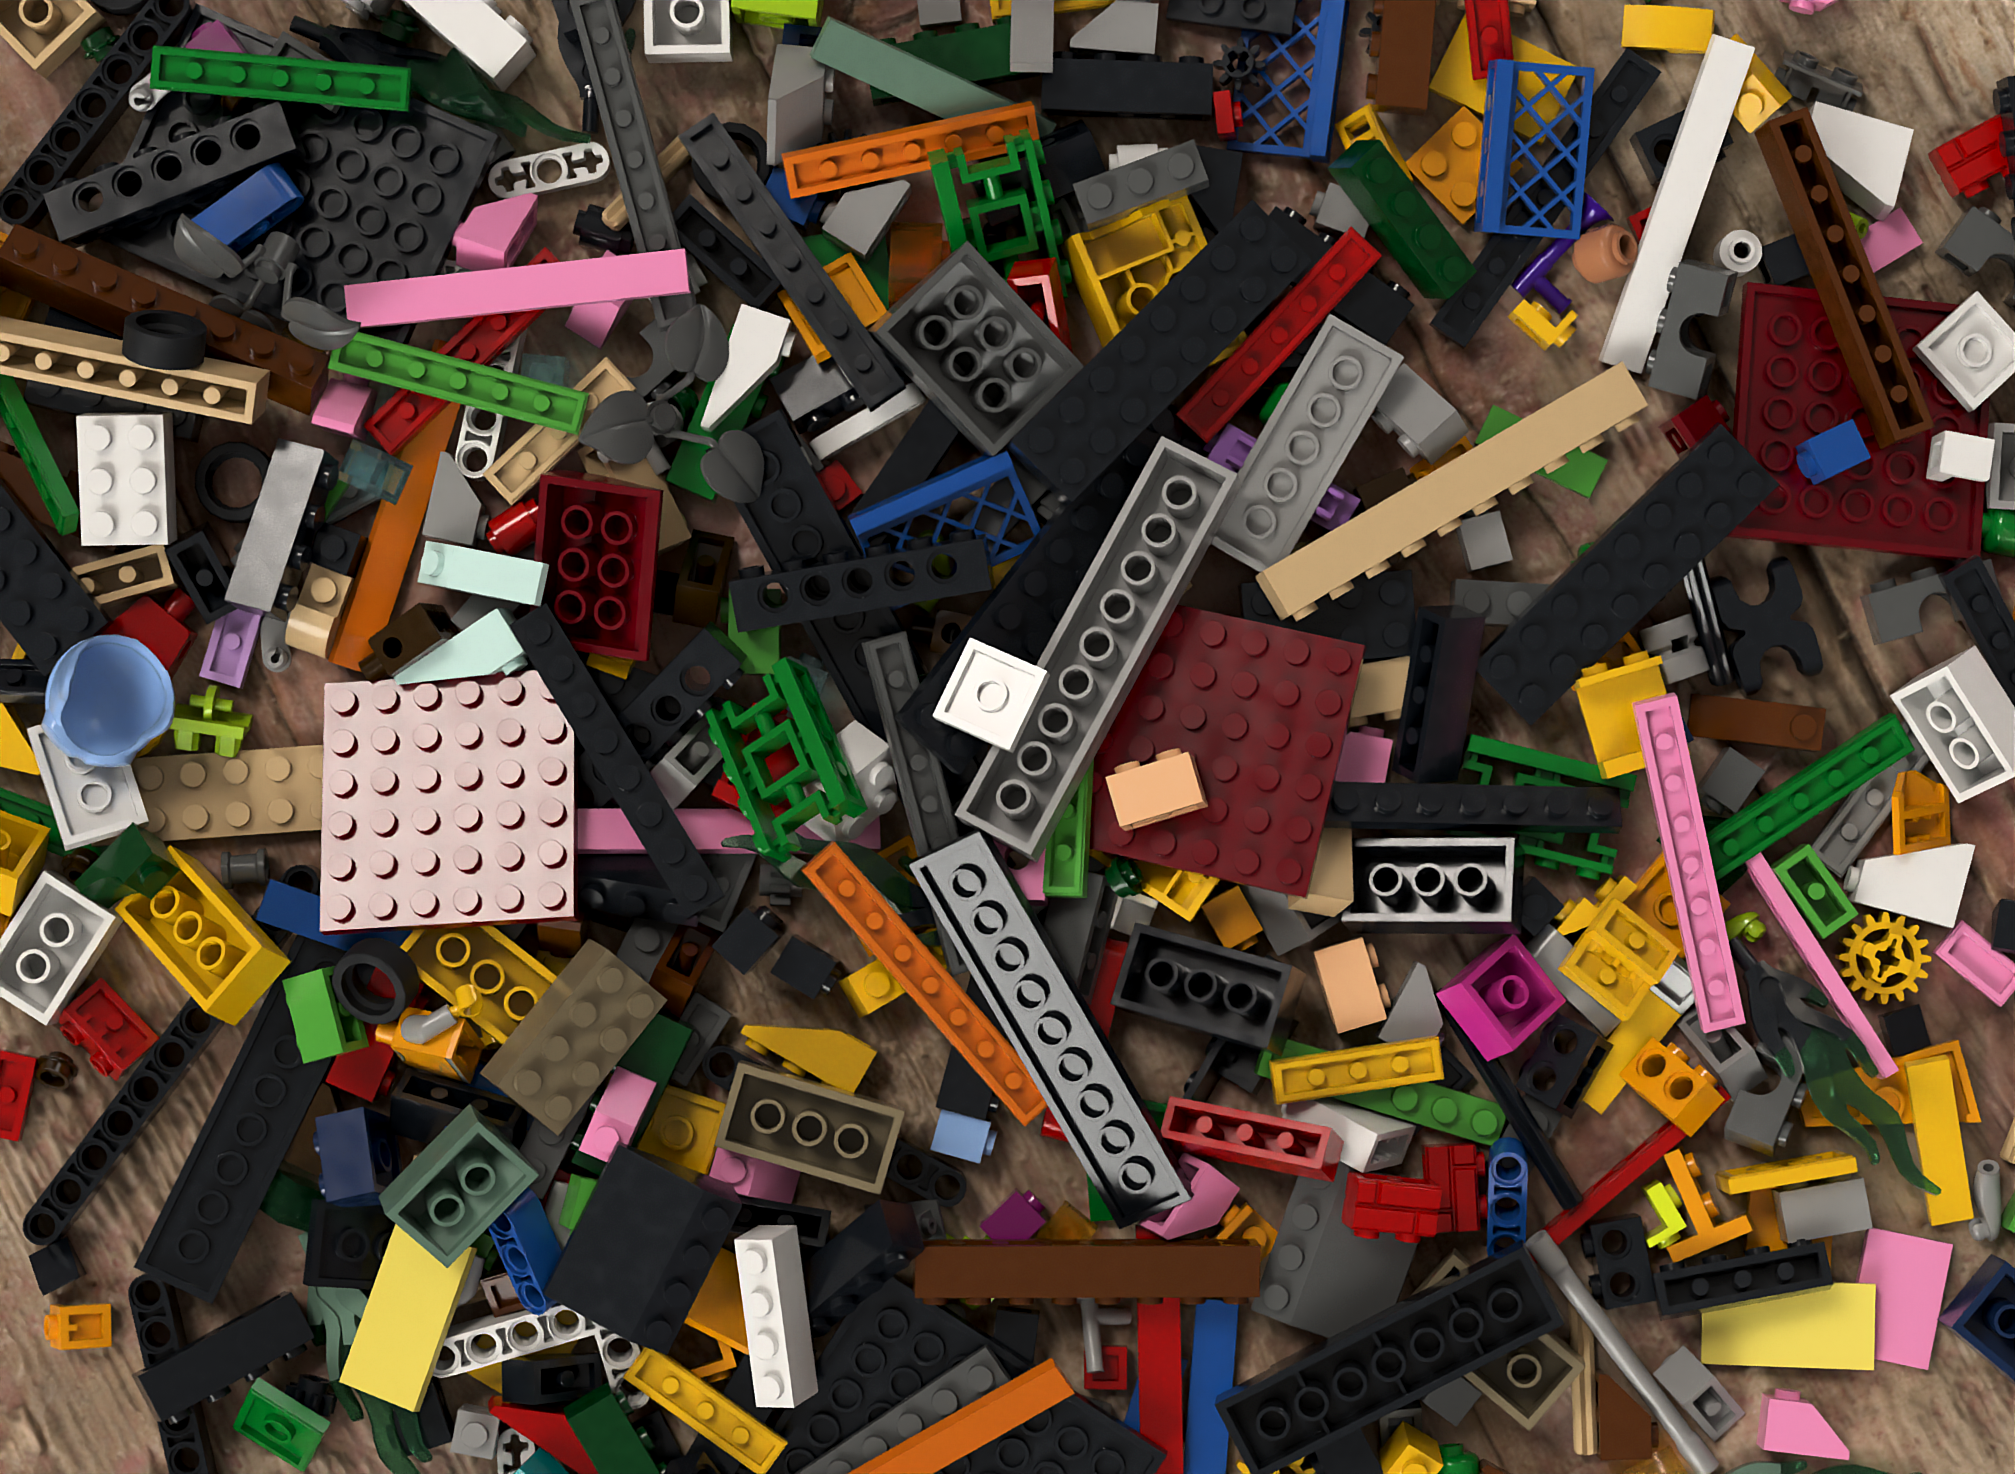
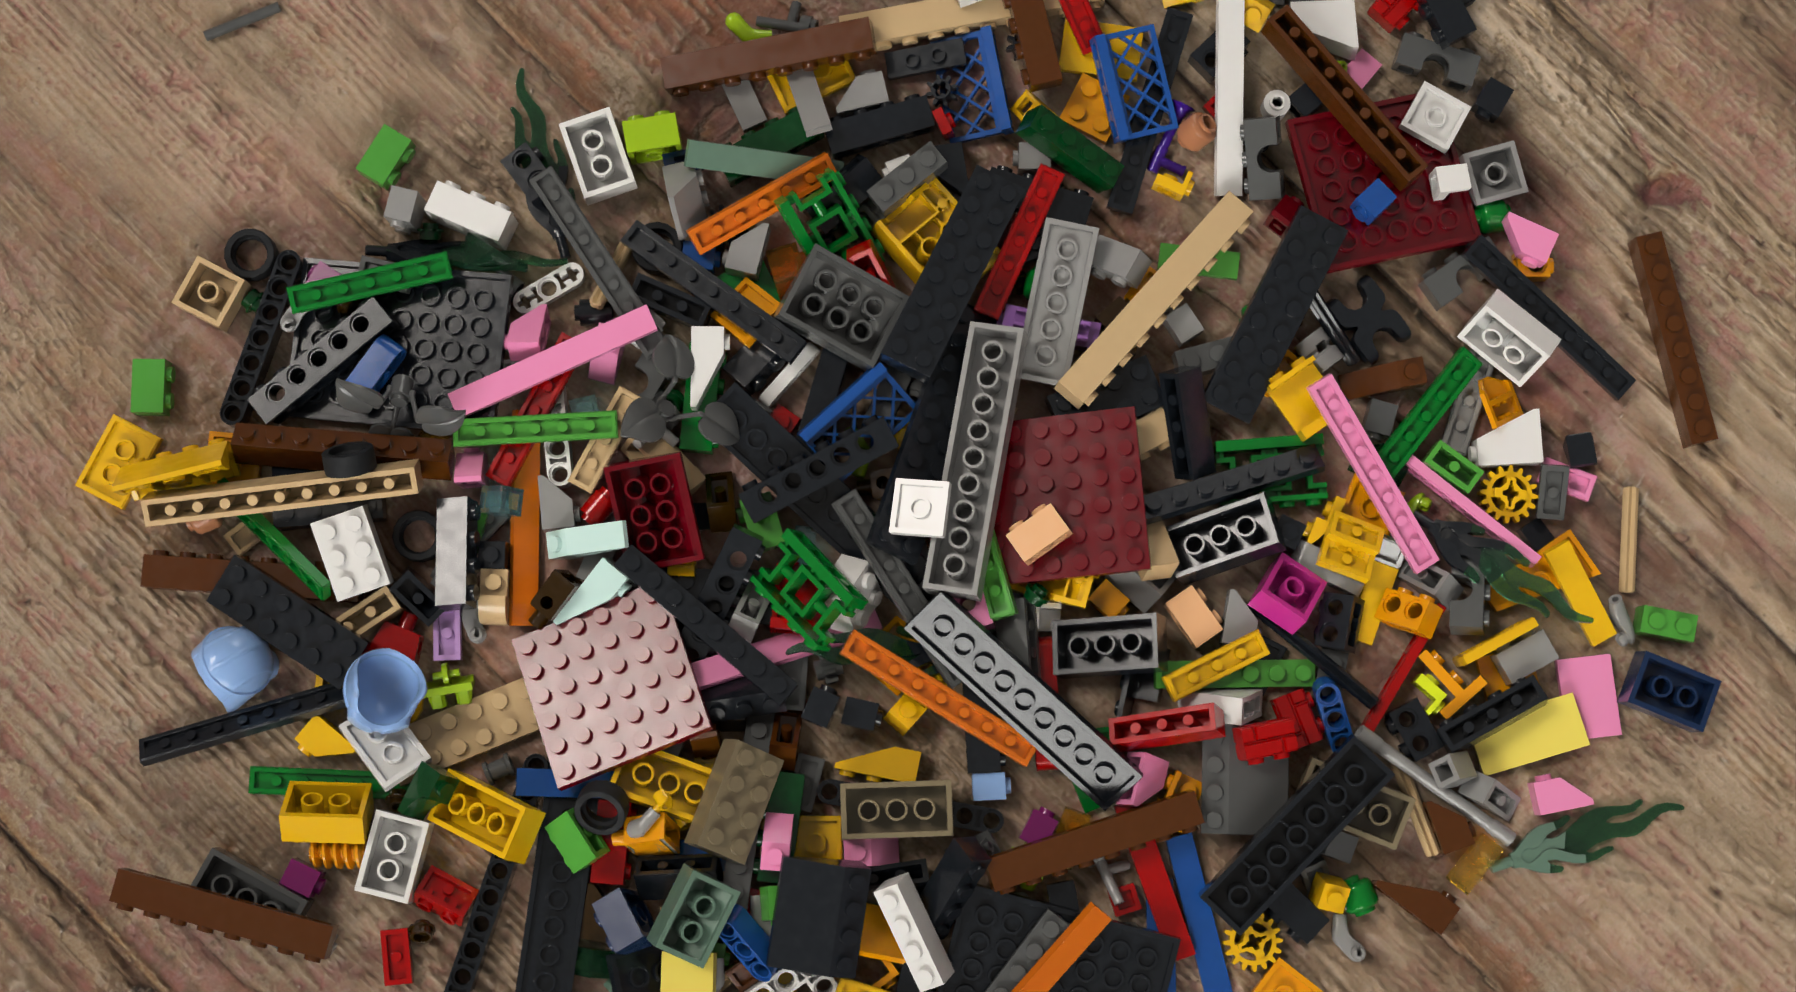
camera: 20 degrees left, 5 degrees down
bright pink slope [1335,725,1393,783] -> none
none -> light grey brick [1428,751,1478,789]
none -> dark grey plate [1535,463,1570,520]

